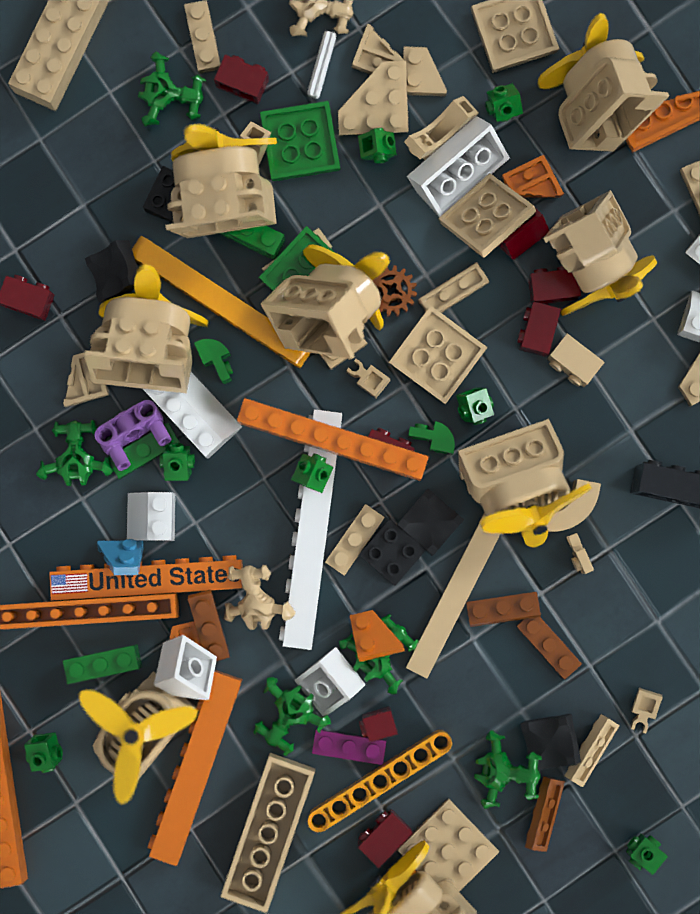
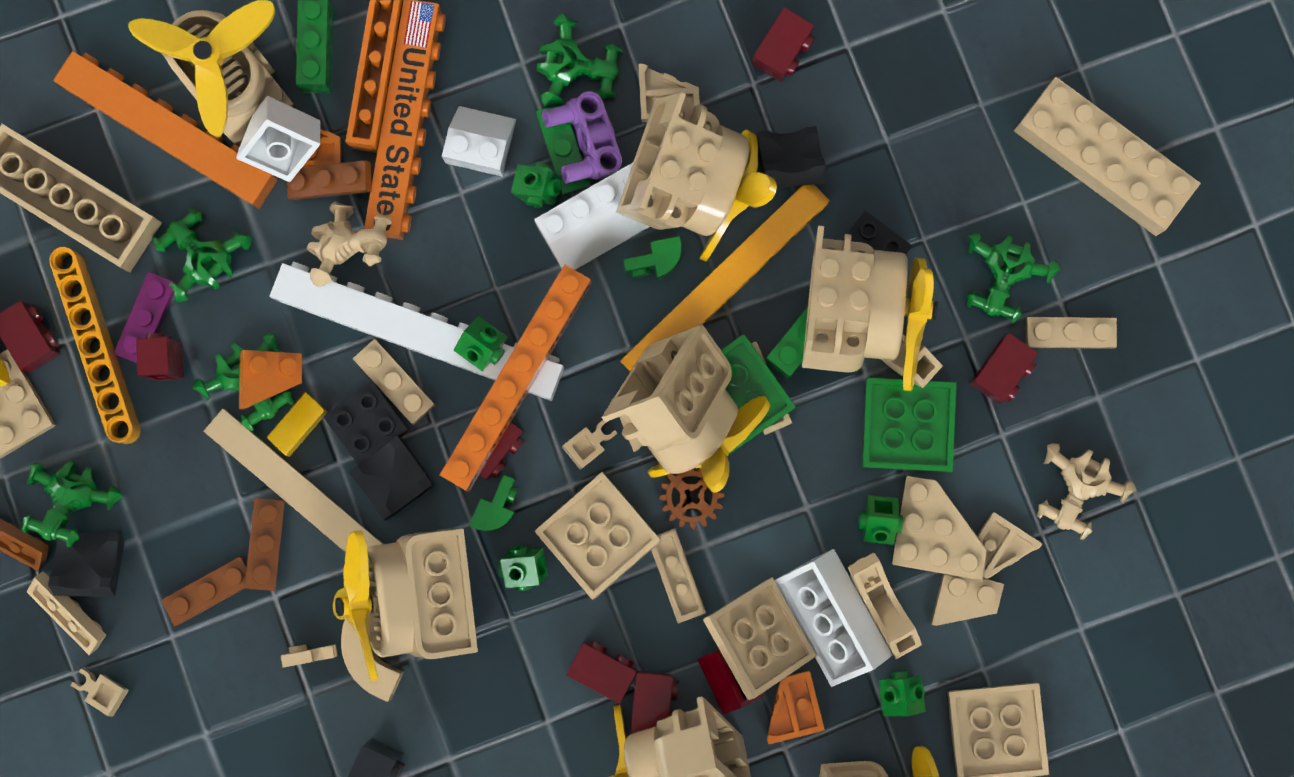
camera: 105 degrees right, 0 degrees up
dark azure wing [97,539,144,575] -> none
white slope [294,647,366,716] -> none
white axle [307,31,336,99] -> none
tan brick [547,333,605,387] -> none
none -> yellow slope [267,392,329,457]

